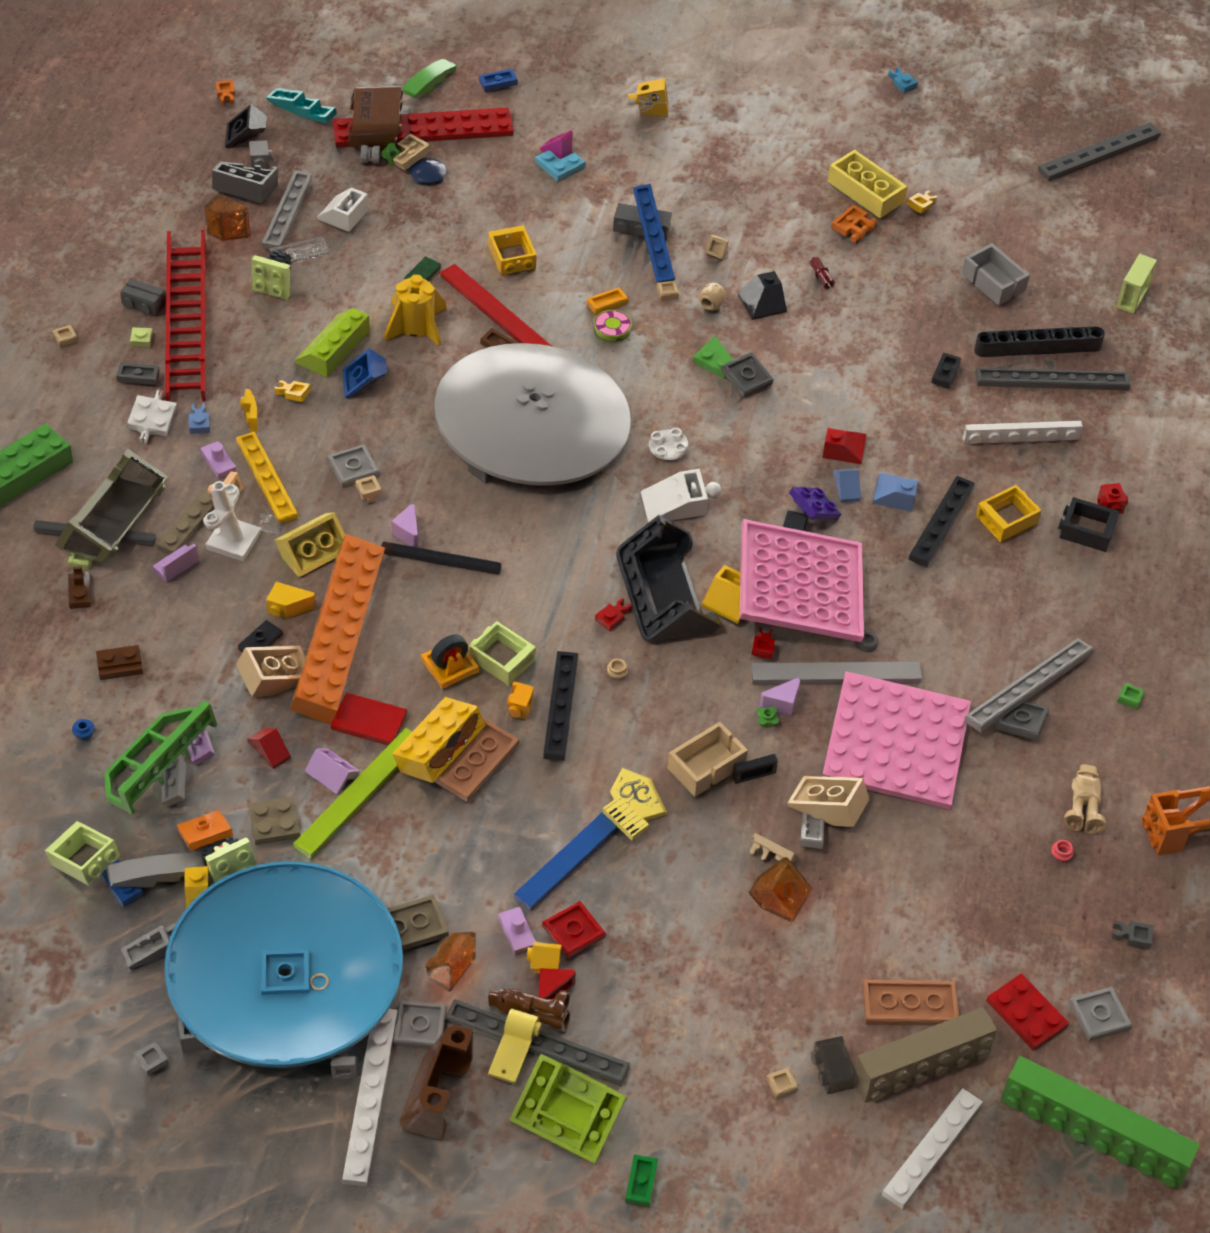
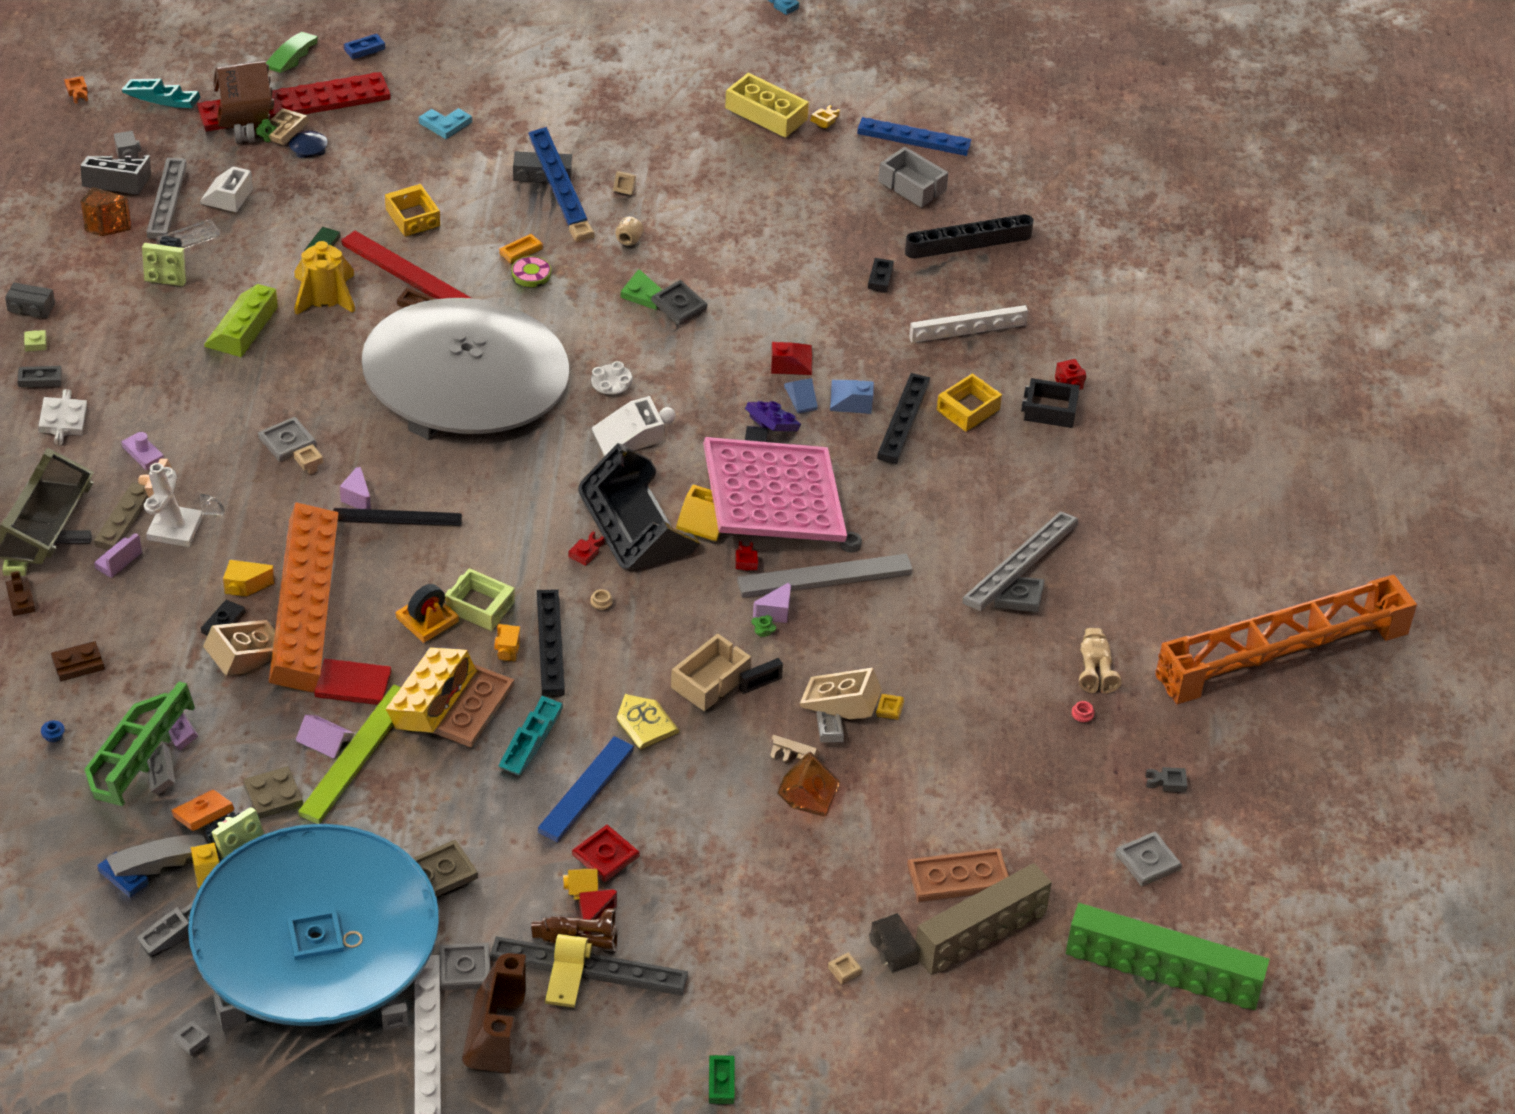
camera: 10 degrees left, 5 degrees down
yellowish green window [45,821,121,886] -> none
red ladder [165,230,206,402] -> none
medium blue plate [189,403,210,434] -> none
black slope [225,104,267,149] -> none
yellow tile [236,431,298,525] -> none
yellow slope [240,389,258,432] -> none
red slope [247,728,291,769] -> none
yellow plate [274,381,312,402] -> none
light yellow slope [274,512,345,577] -> none
blue slope [342,348,387,399] -> none
clear orange slope [425,931,476,992] -> none
lavender tile [498,907,536,955] -> none
lime slope [509,1054,627,1164] -> none
dark pink slope [540,130,573,159] -> none
light yellow tile [602,796,649,840] -> none
yellow torso [628,78,669,116] -> none
black slope [738,271,787,320] -> none
dark red axle [809,257,835,289] -> none
bright pink plate [822,671,971,810] -> none
orange plate [831,205,877,243] -> none
white plate [882,1088,983,1209] -> none
dark grey tile [975,368,1130,390] -> none
red plate [986,973,1069,1051] -> none
dark grey tile [1038,122,1161,181] -> none
yellowish green window [1116,253,1157,314] -> none
bright green tile [1117,683,1145,710] -> none
none -> teal slope [498,696,563,776]
none -> blue plate [857,117,972,156]
none -> yellow tile [876,694,905,720]

